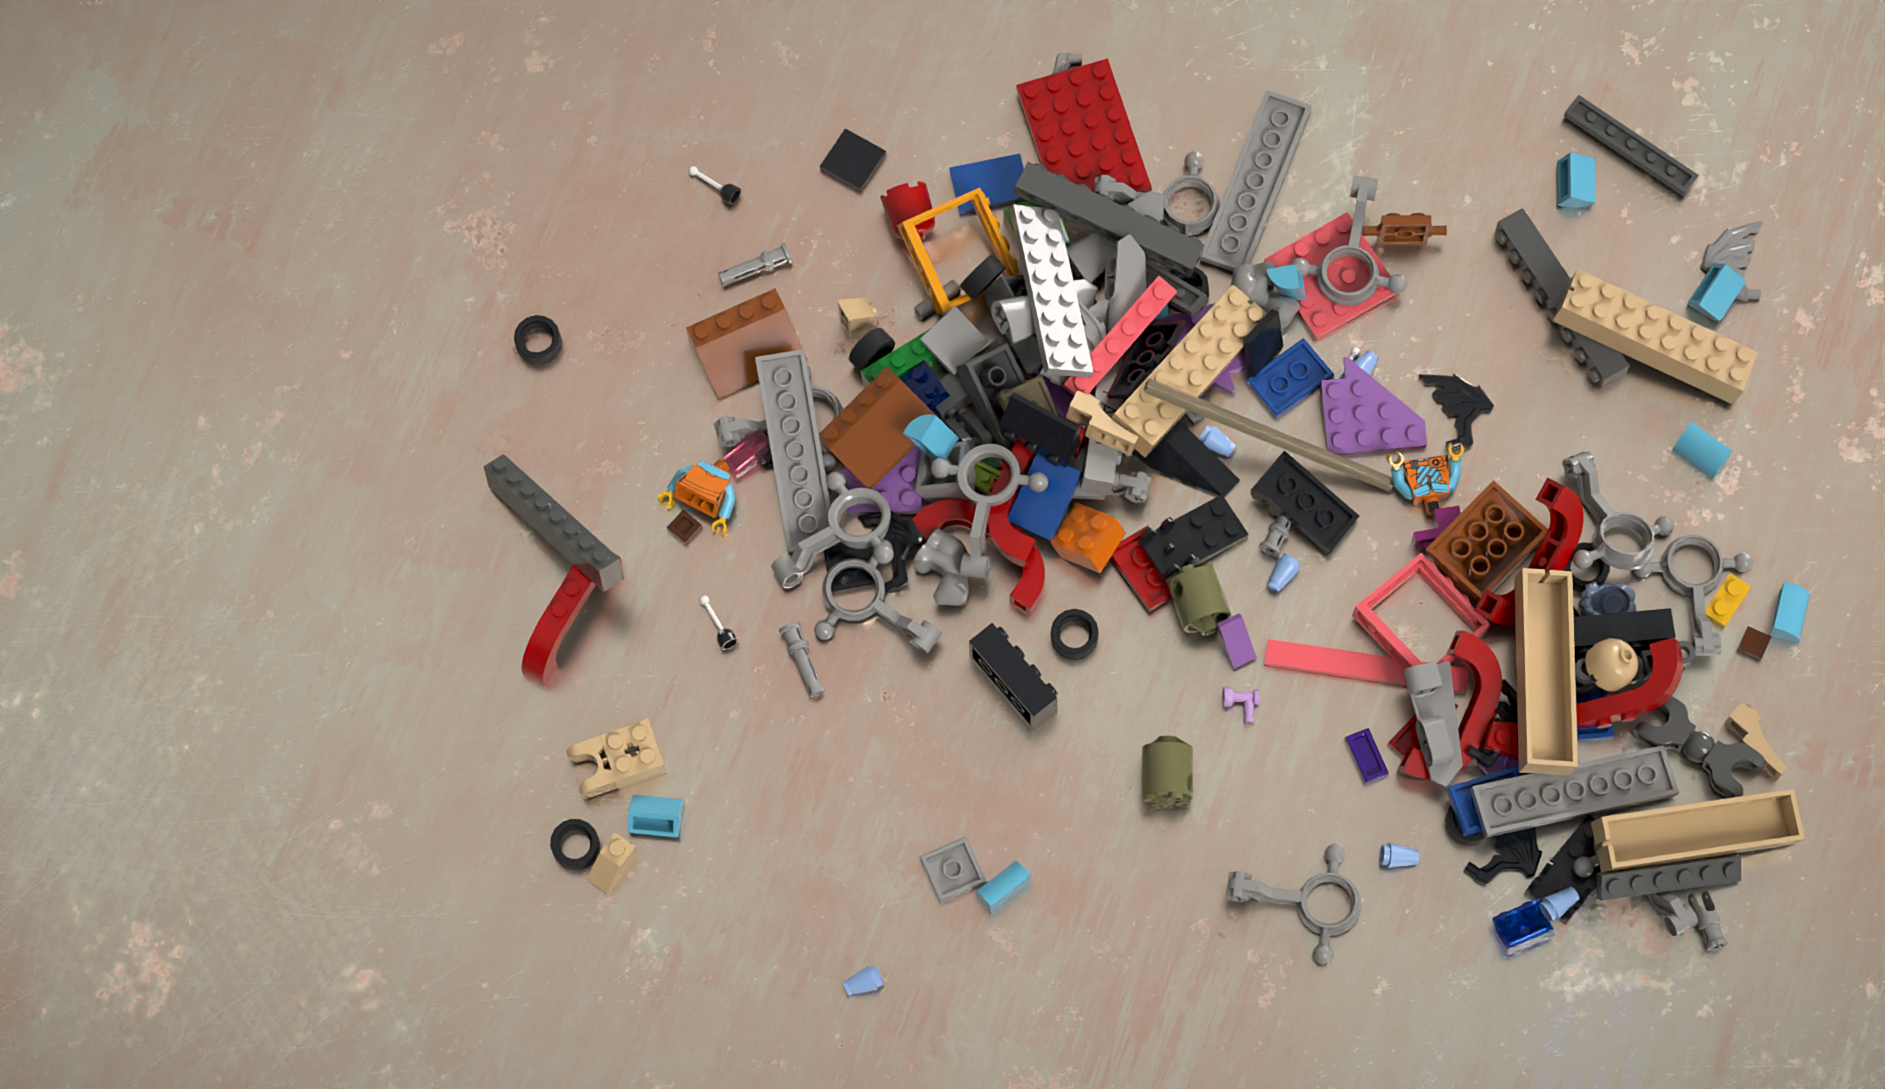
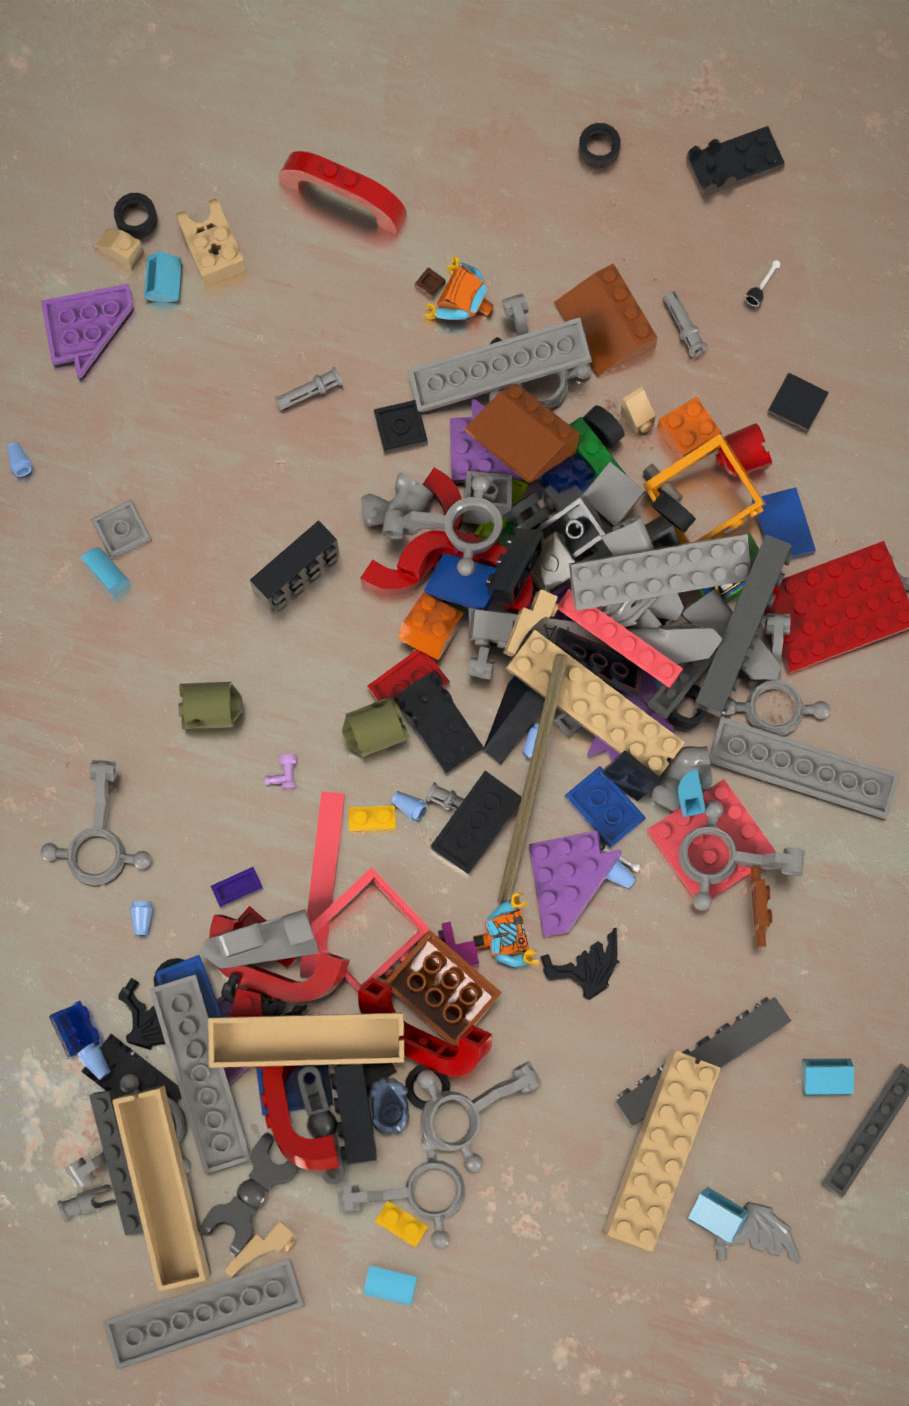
camera: 85 degrees right, 5 degrees up
dark grey brick [483,454,624,592] -> none
hinge [699,595,739,650] -> none
clear pink tile [723,428,771,479] -> none
light grey piece [771,471,894,588] -> none
light grey piece [814,539,942,654] -> none
black animal [858,510,923,593] -> none
medium azure brick [903,414,959,459] -> none
black tyre [1051,609,1099,660] -> none
medium lavender tile [1217,613,1257,668] -> none
tan cylinder [1585,638,1638,691] -> none
medium azure brick [1673,422,1732,479] -> none
reddish brown tile [1737,626,1772,661] -> none
none -> medium lavender wing [41,284,133,379]
none -> light grey plate [103,1259,304,1369]
none -> yellow plate [348,806,396,832]
none -> orange brick [657,396,722,460]
none -> black hinge [686,126,785,197]

